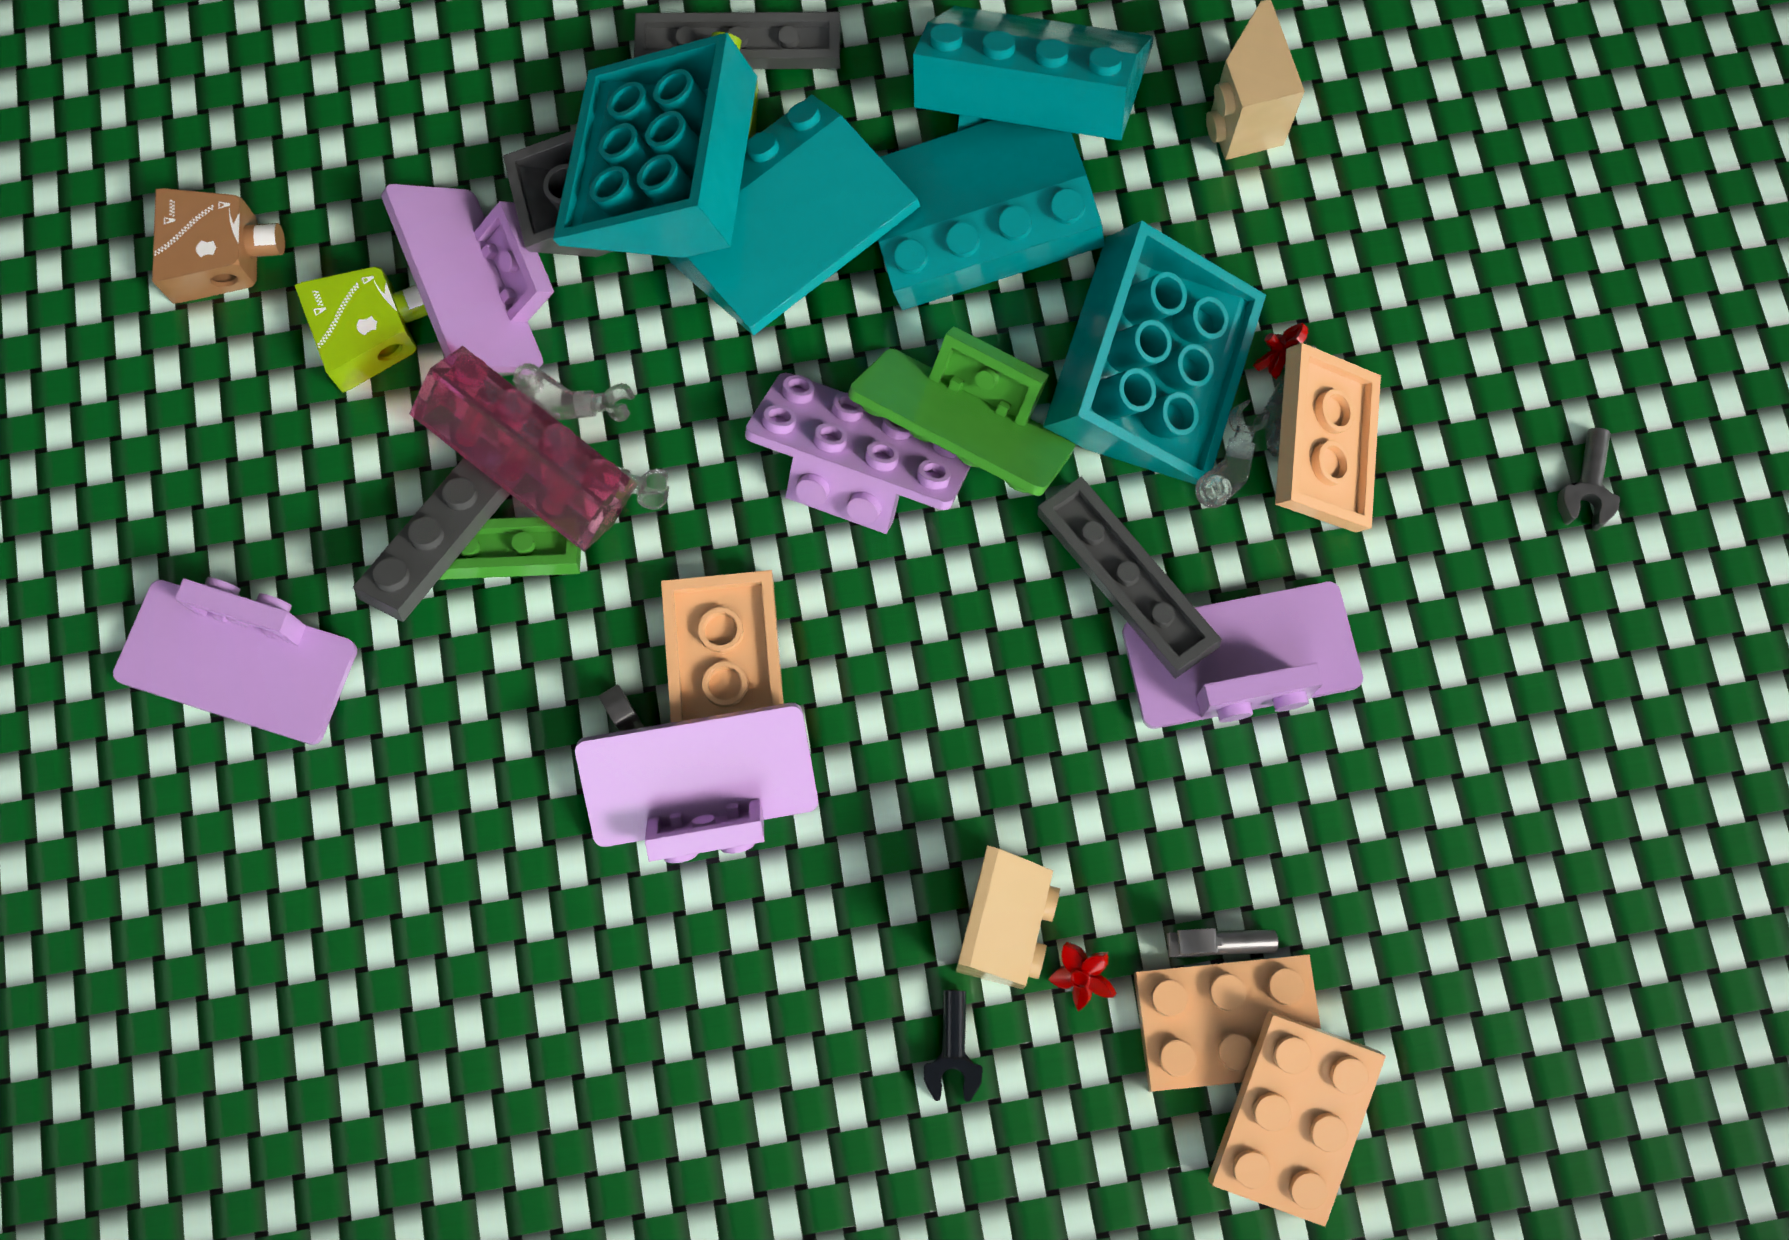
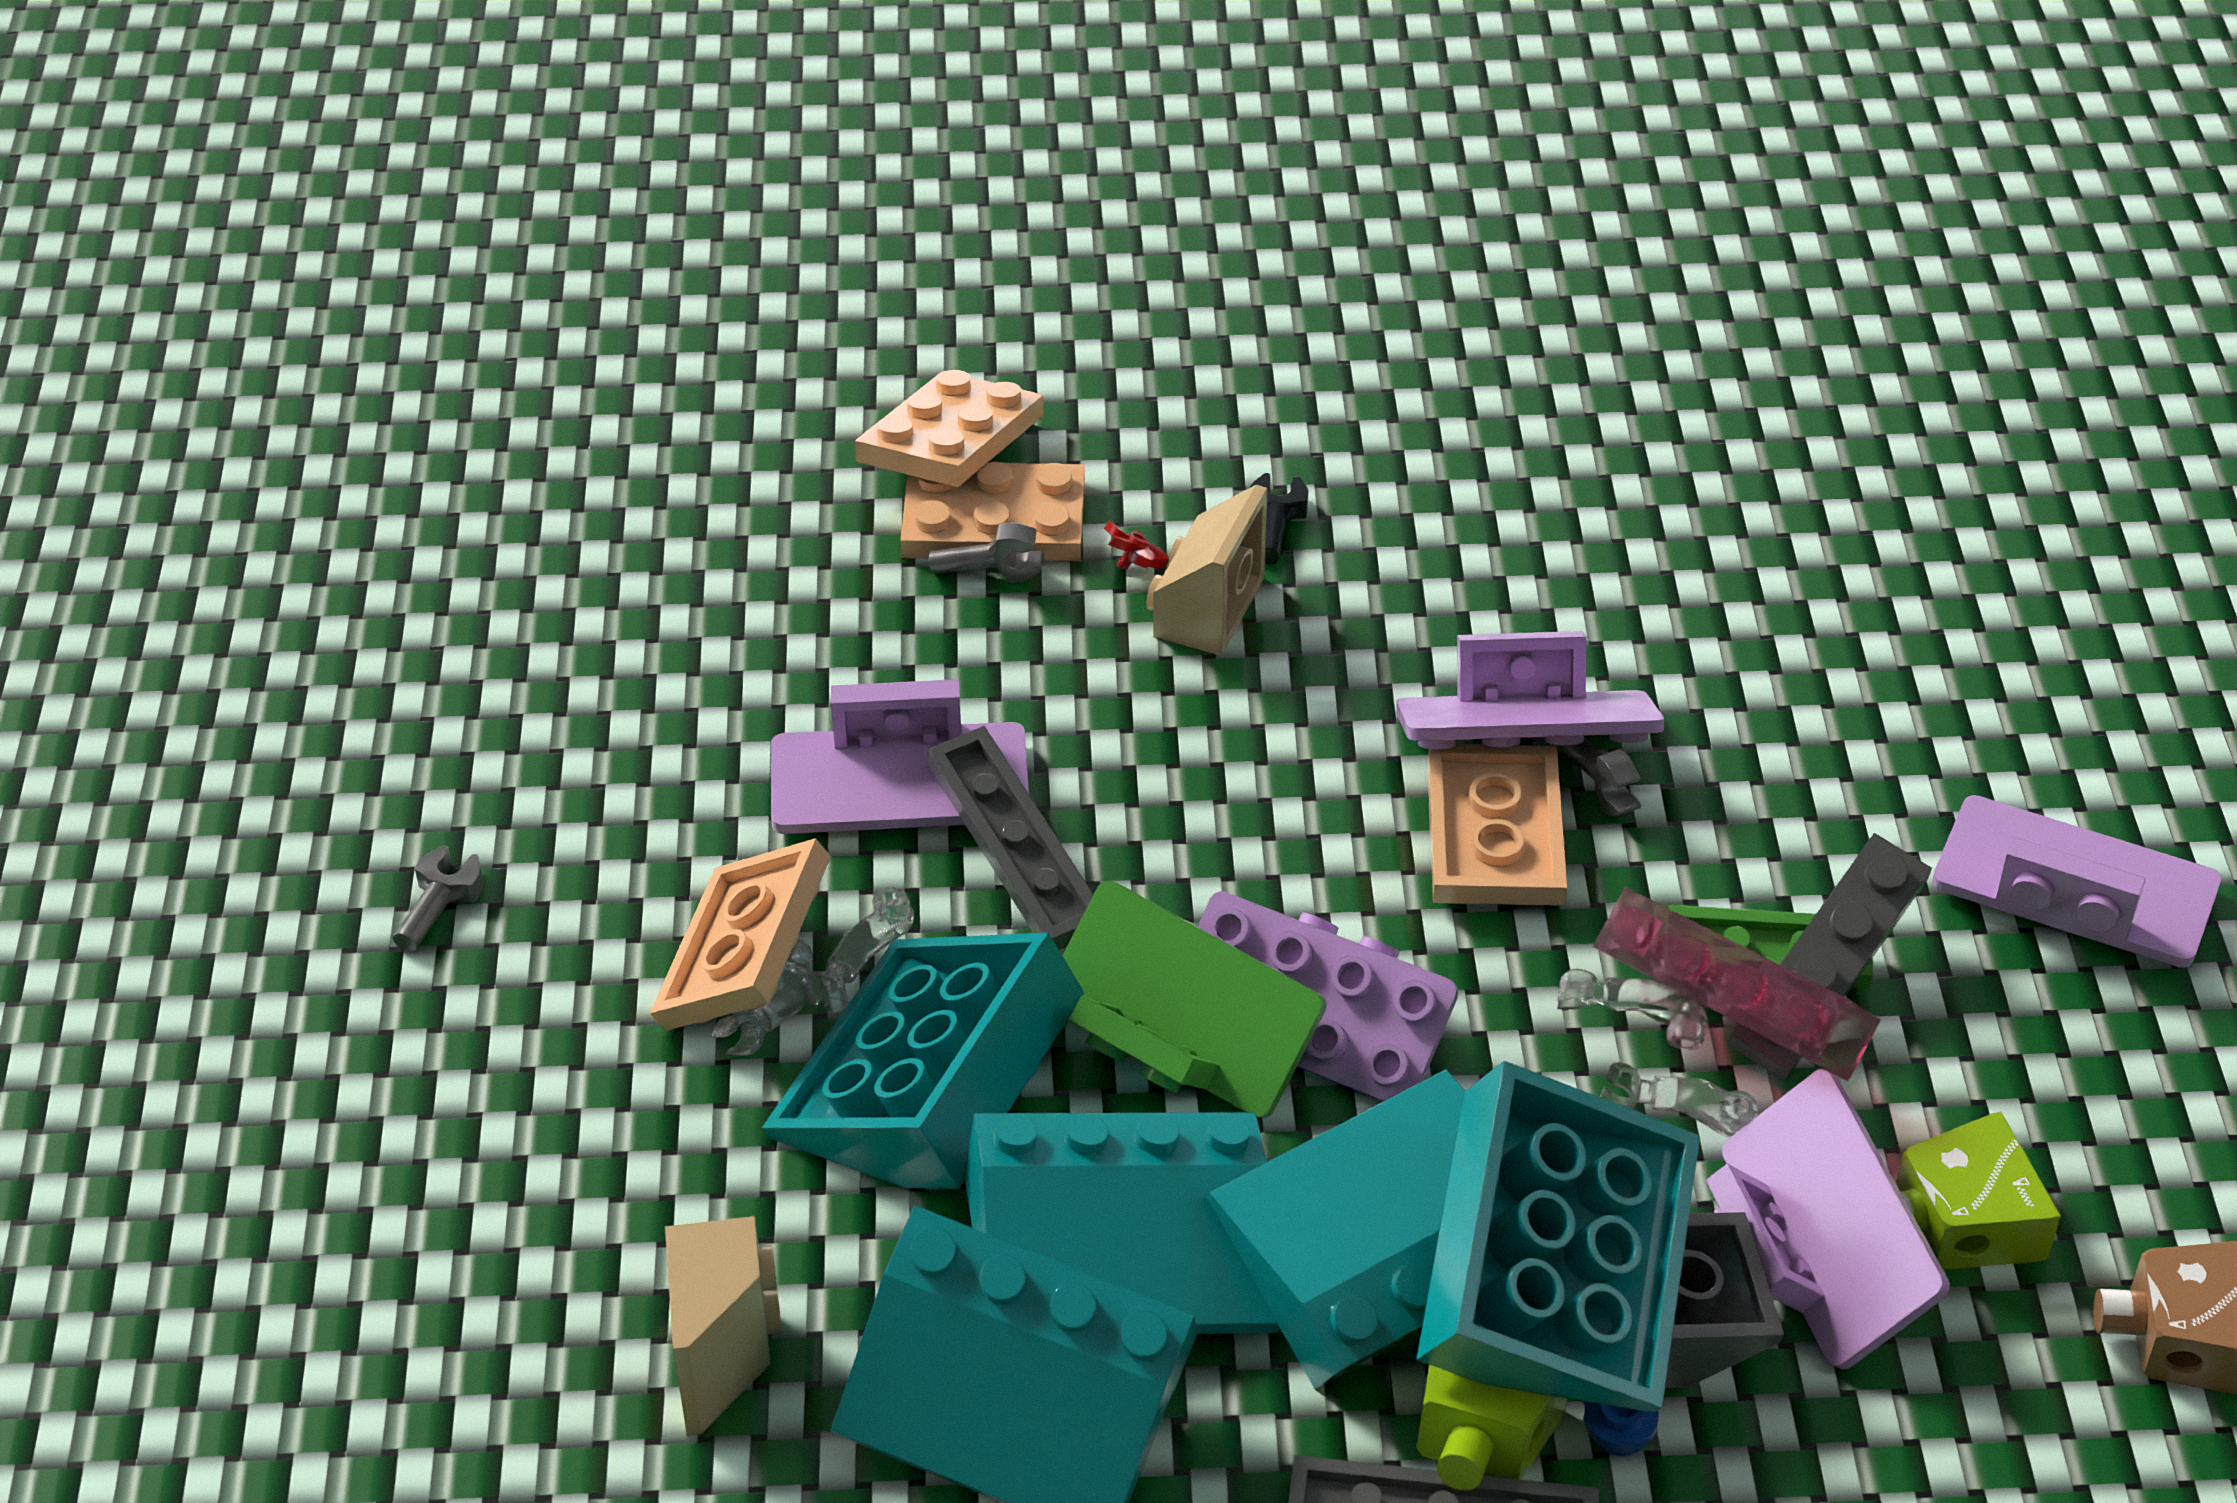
camera: 175 degrees left, 30 degrees down
red plant [1252,323,1309,380] -> none

